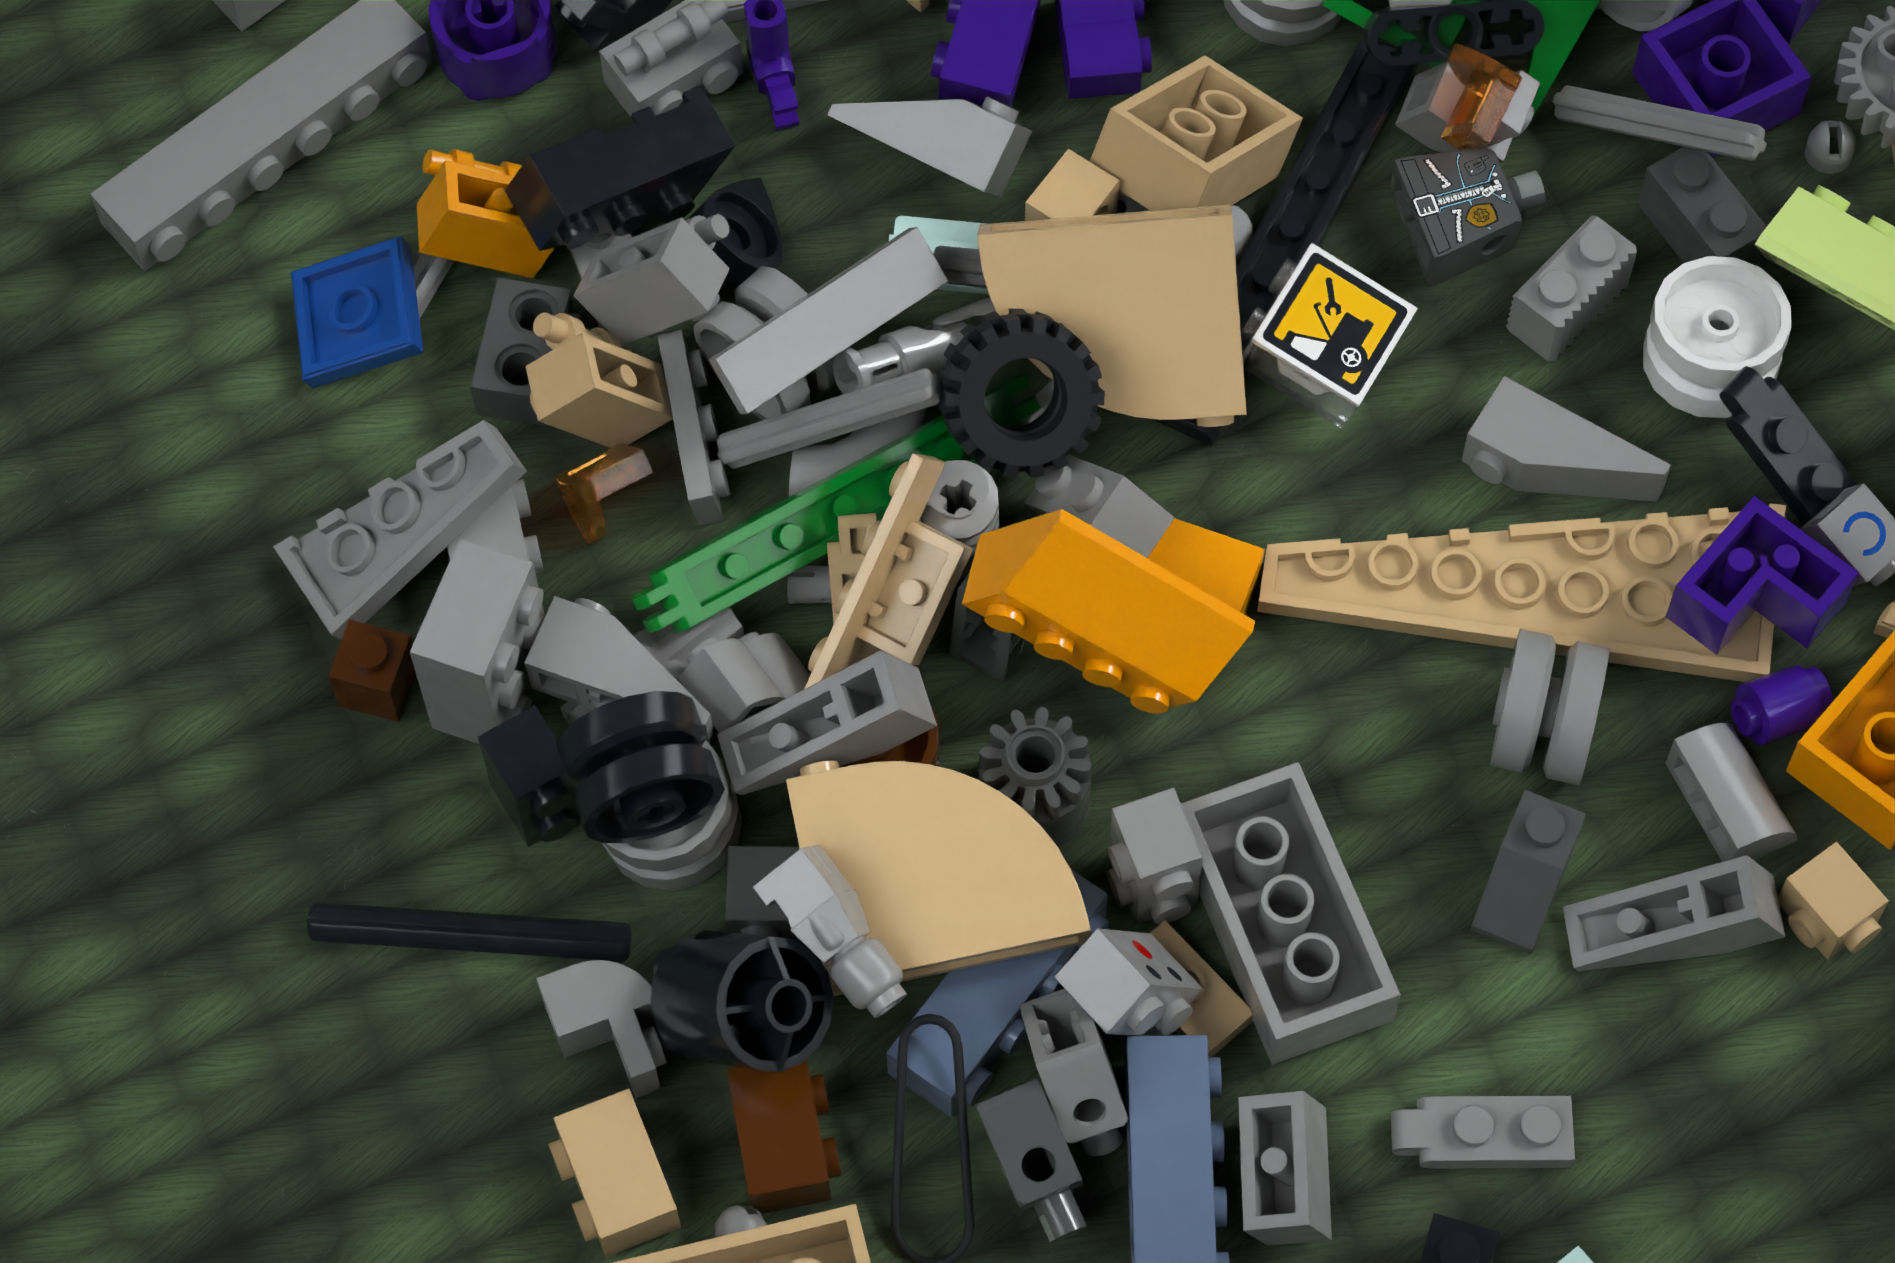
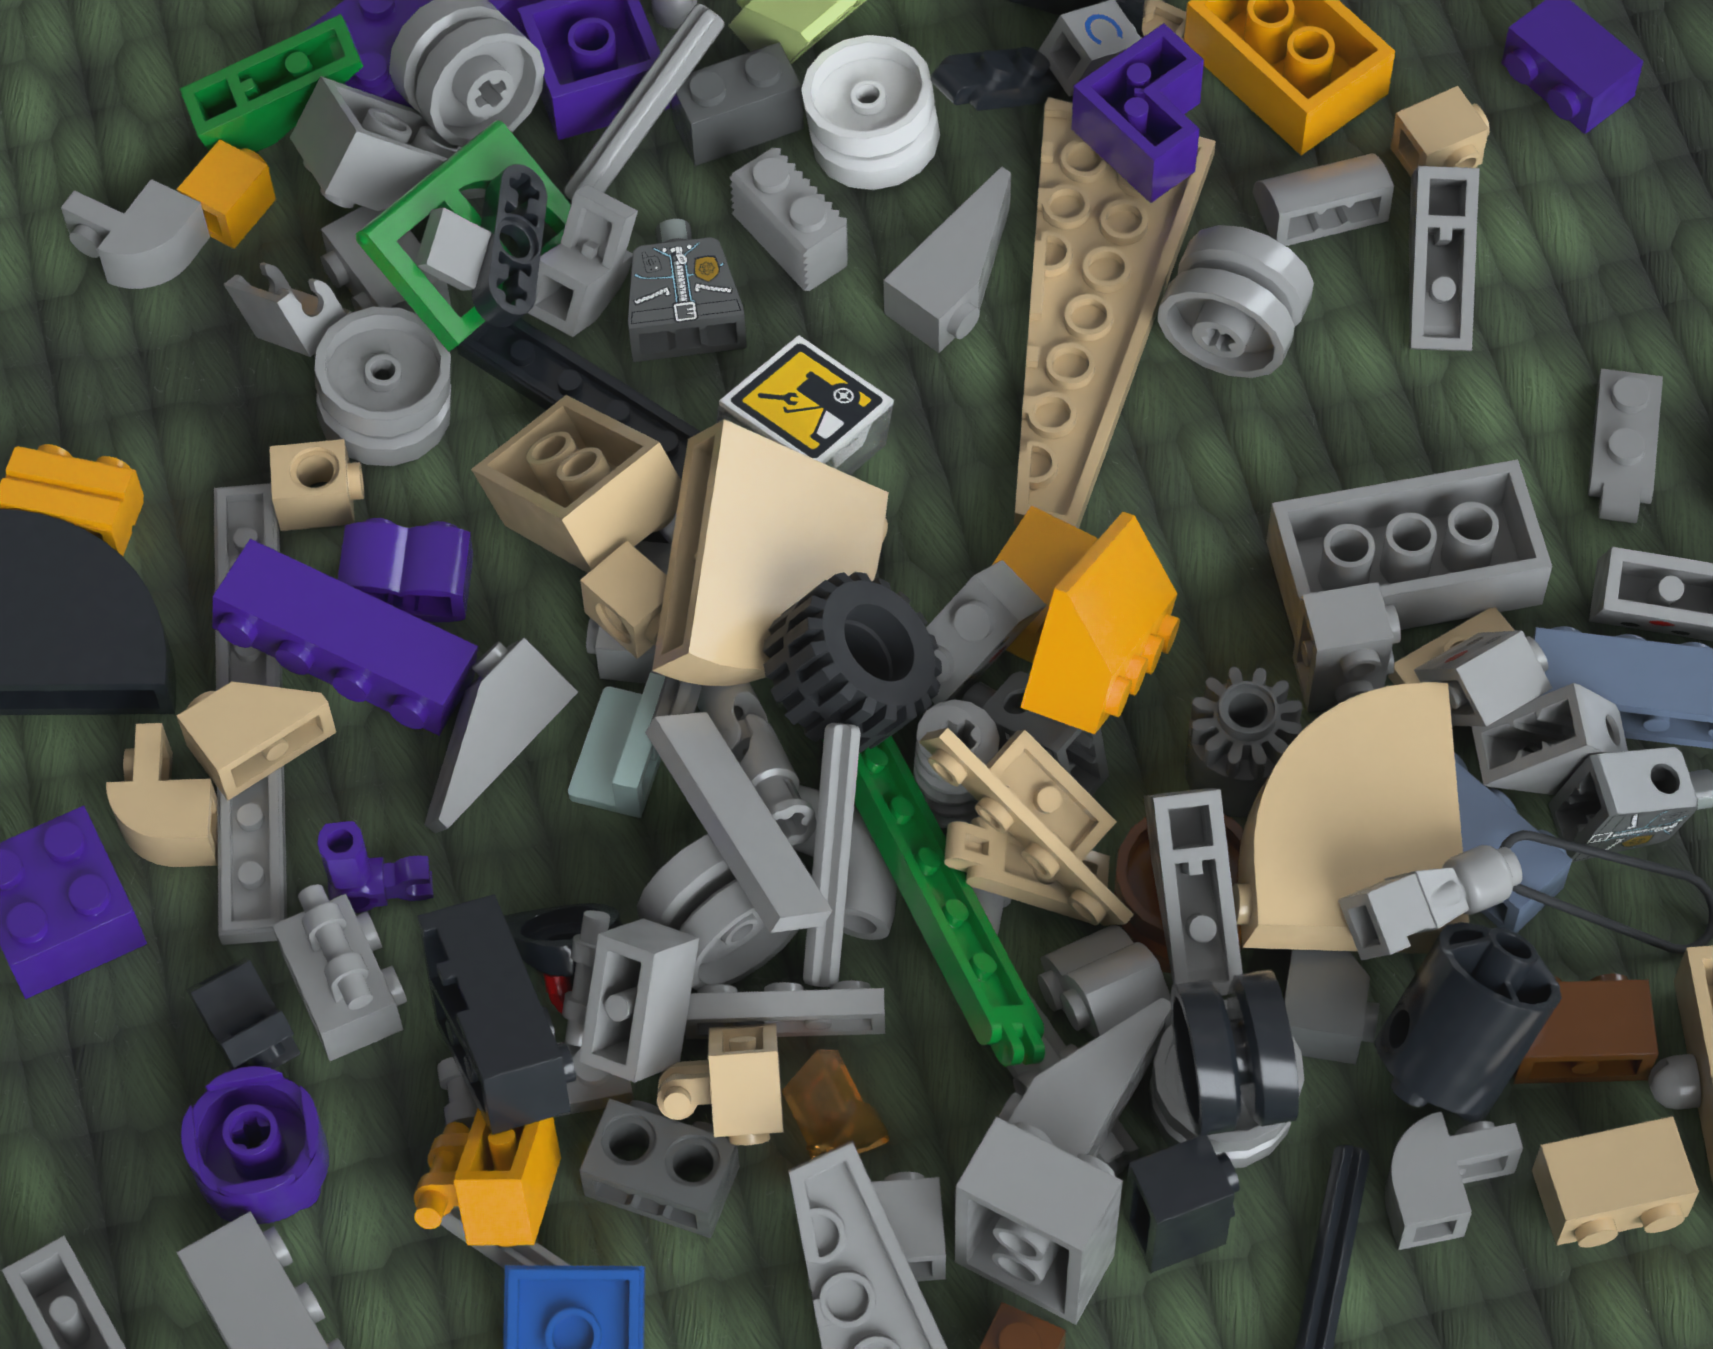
camera: 80 degrees left, 5 degrees down
clear orange tile [1441,44,1522,150] -> none
dark grey slope [1470,790,1586,954] -> none
dark purple brick [1731,665,1833,745] -> none

